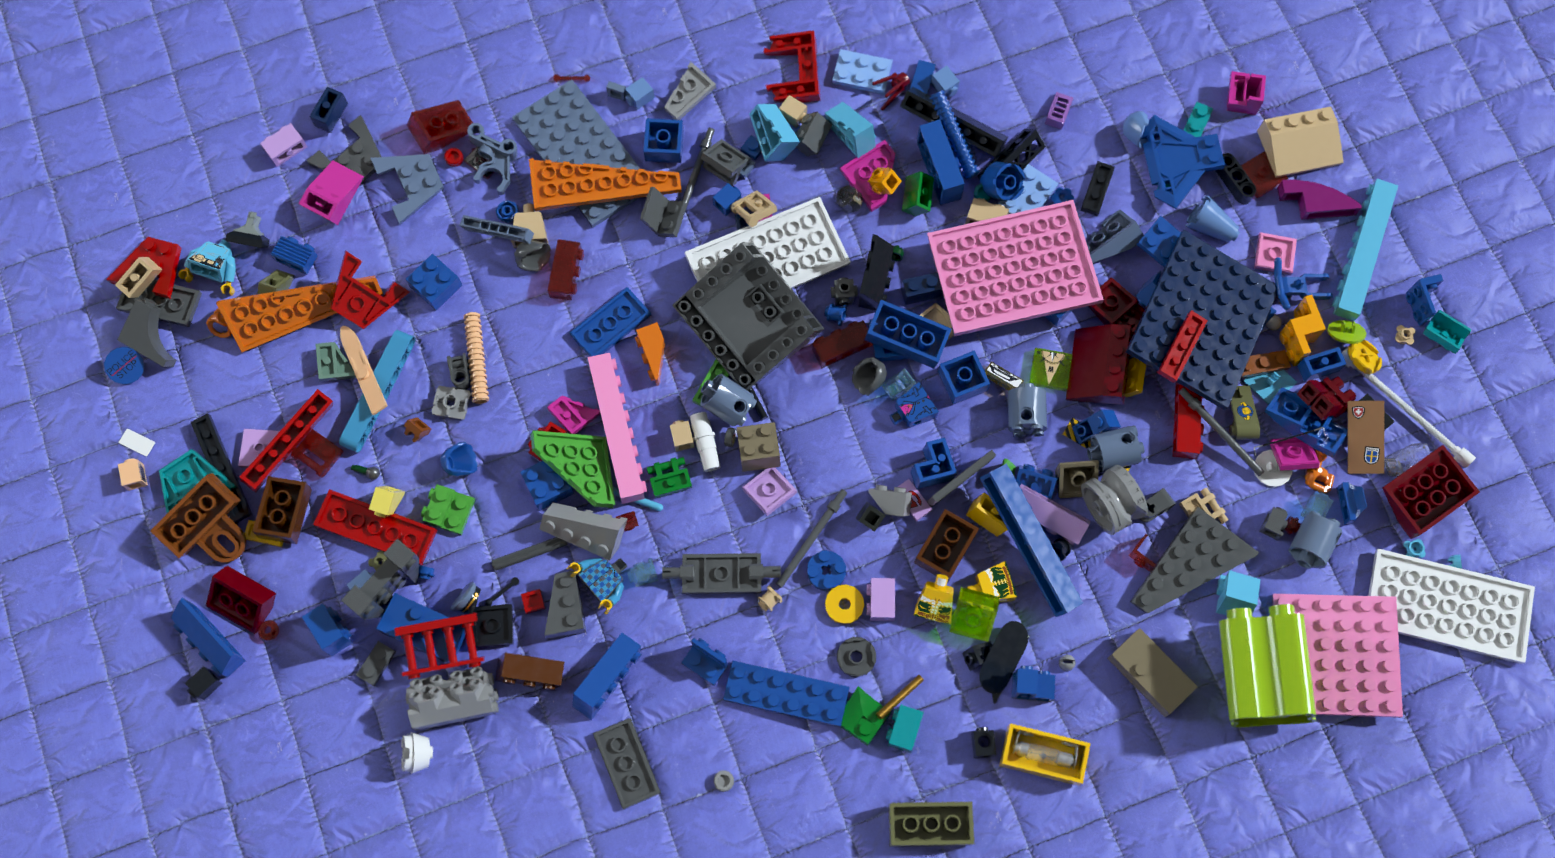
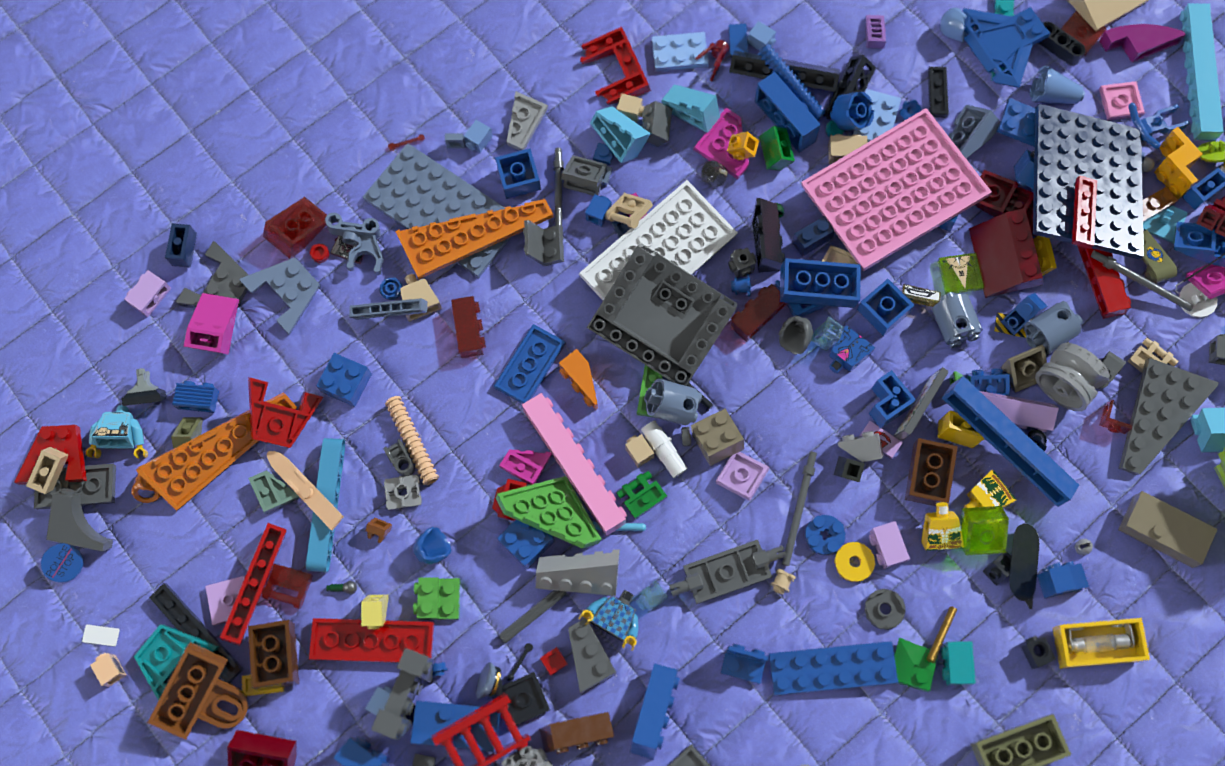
camera: 15 degrees left, 0 degrees up
olive plate [368,551,388,571] -> none
dark grey hair [514,240,551,271] -> none
clear red plate [616,511,639,531] -> none

